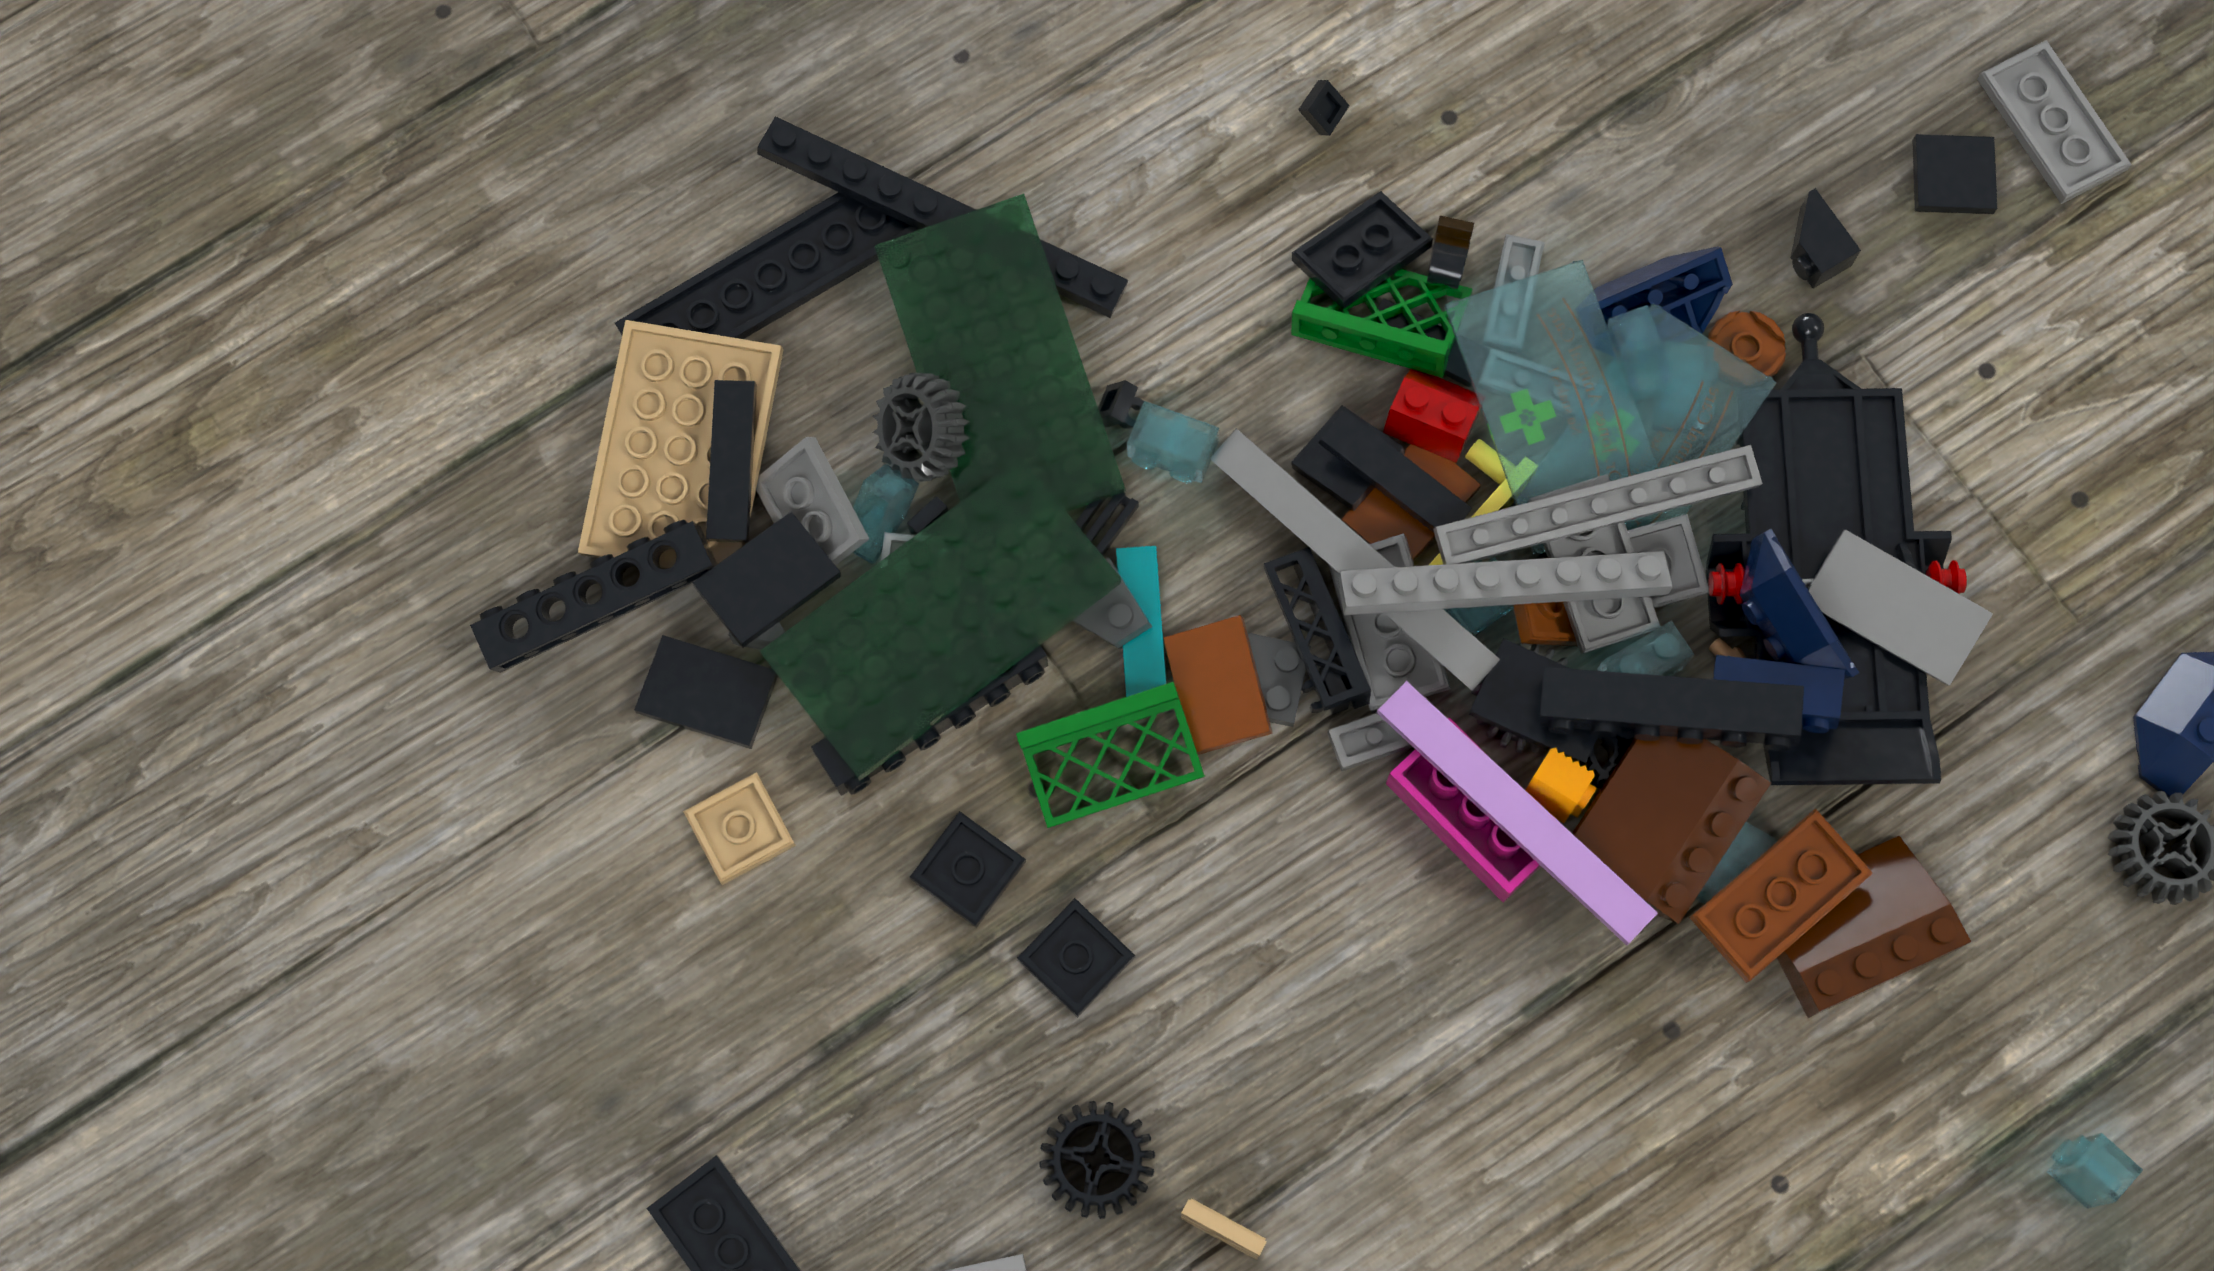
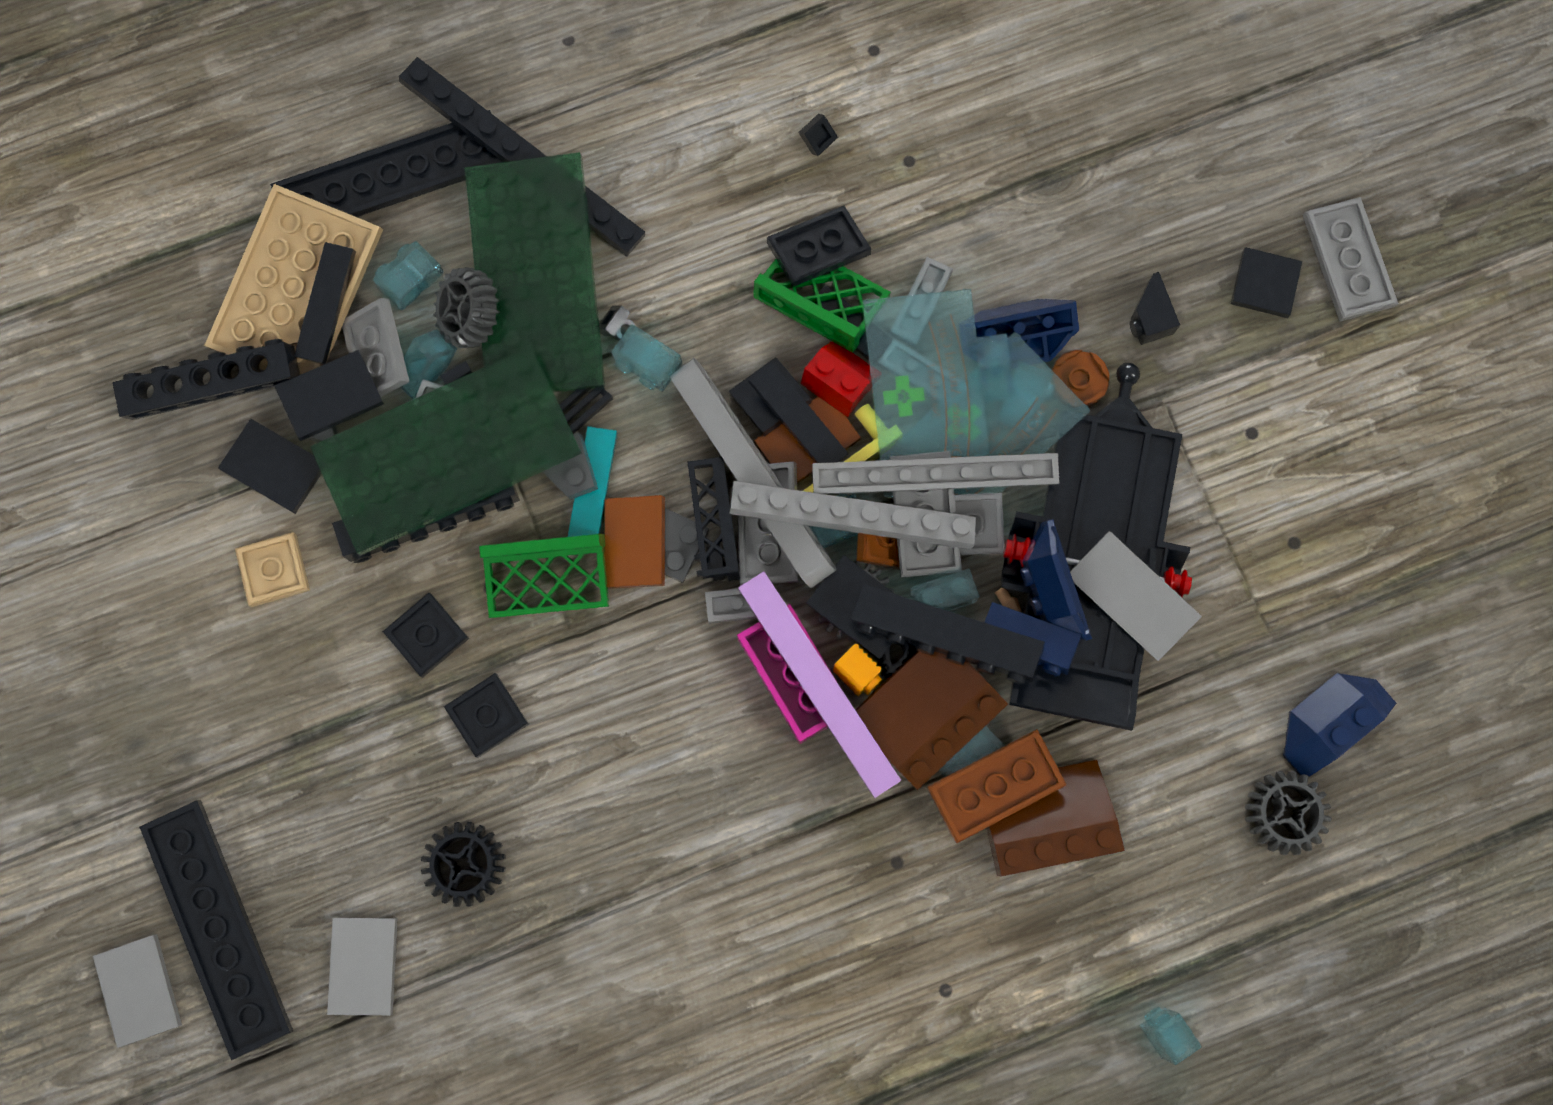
camera: 10 degrees right, 5 degrees up
tan tile [1181,1198,1267,1260] -> none
leg [1427,216,1474,289] -> none
none -> clear light blue brick [373,241,443,310]

